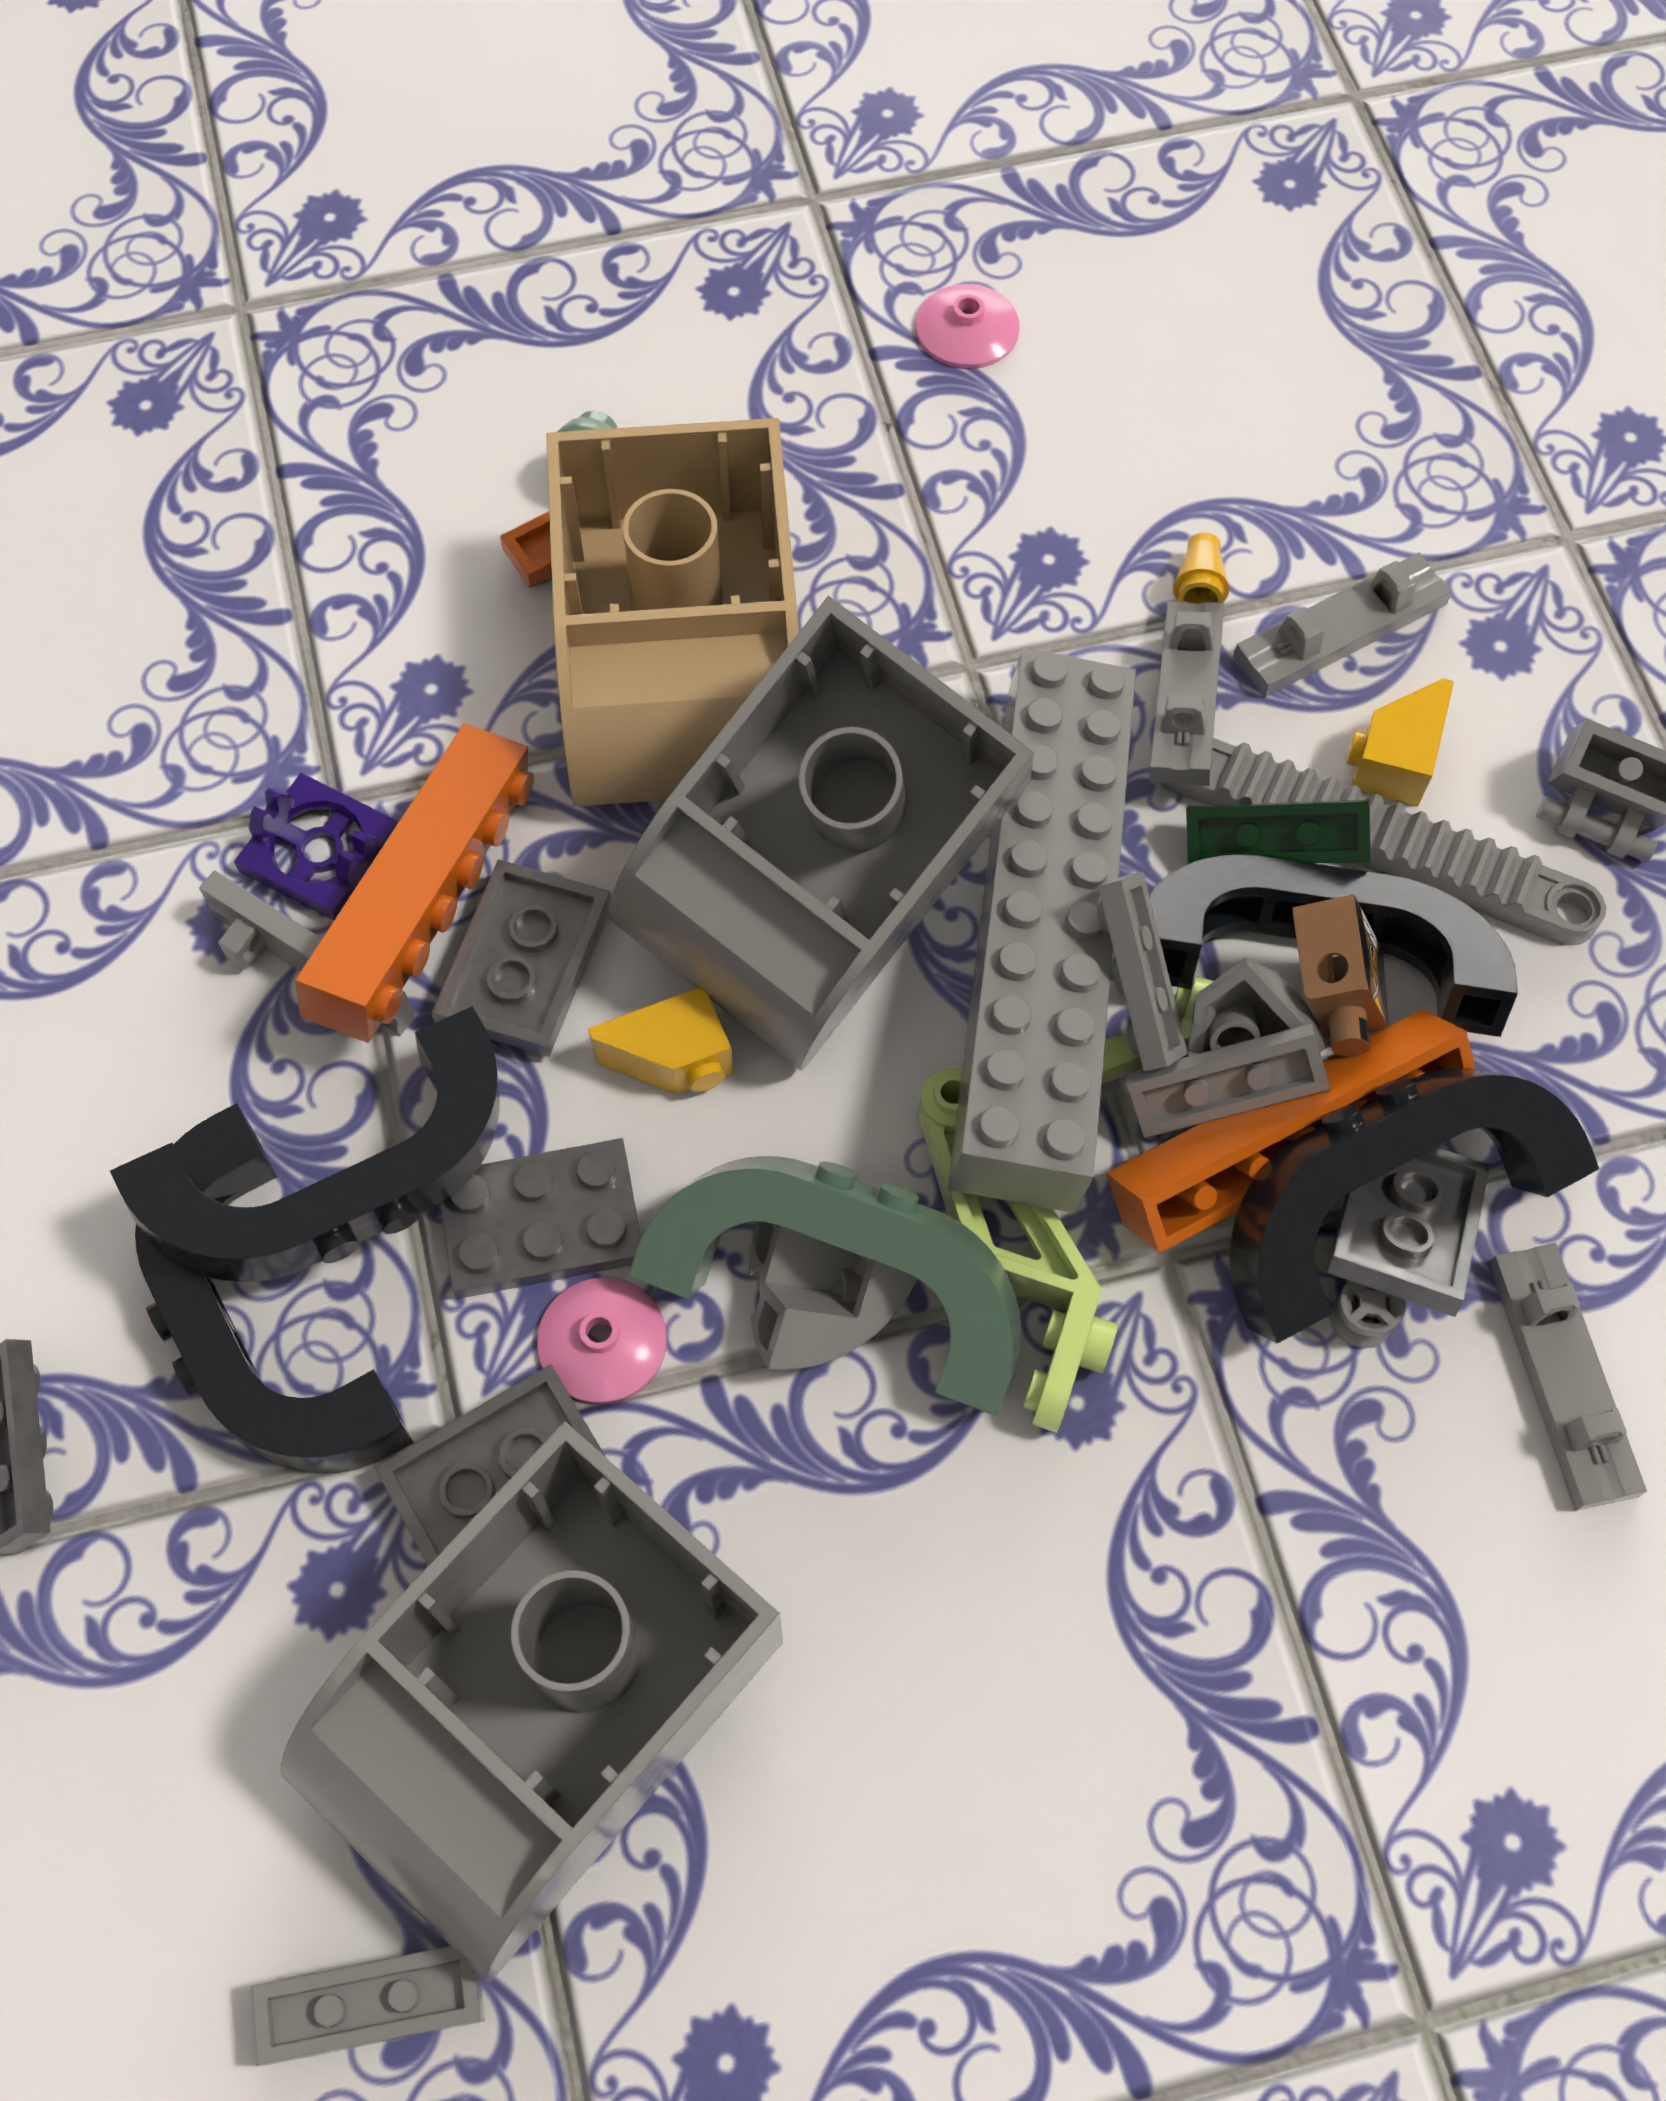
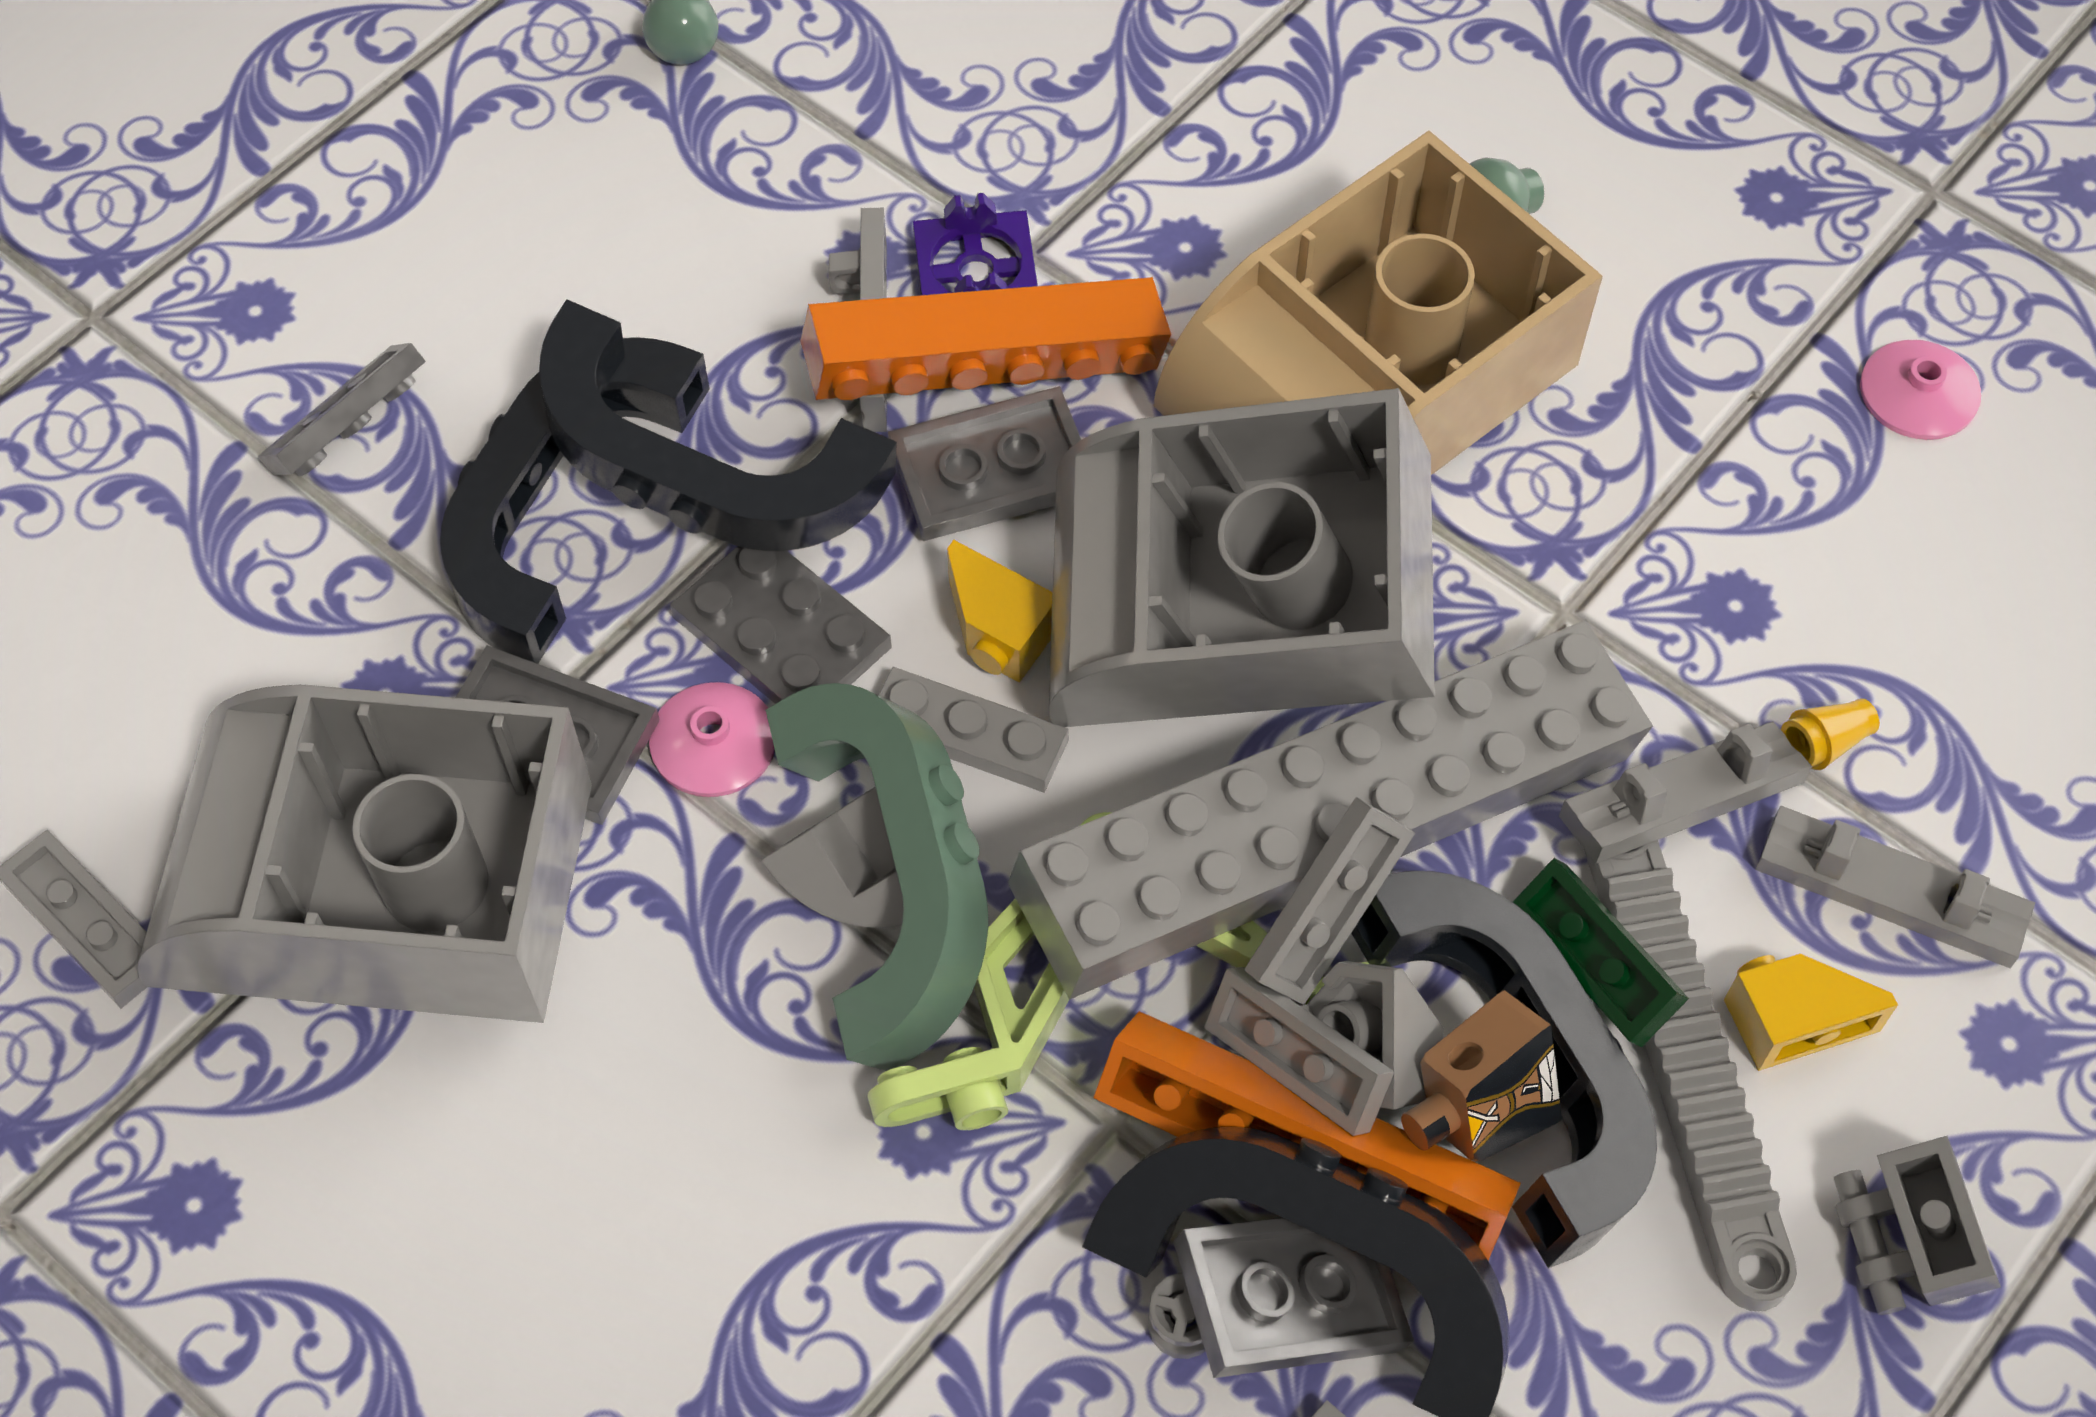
camera: 55 degrees right, 5 degrees down
none -> light grey plate [879,667,1069,793]

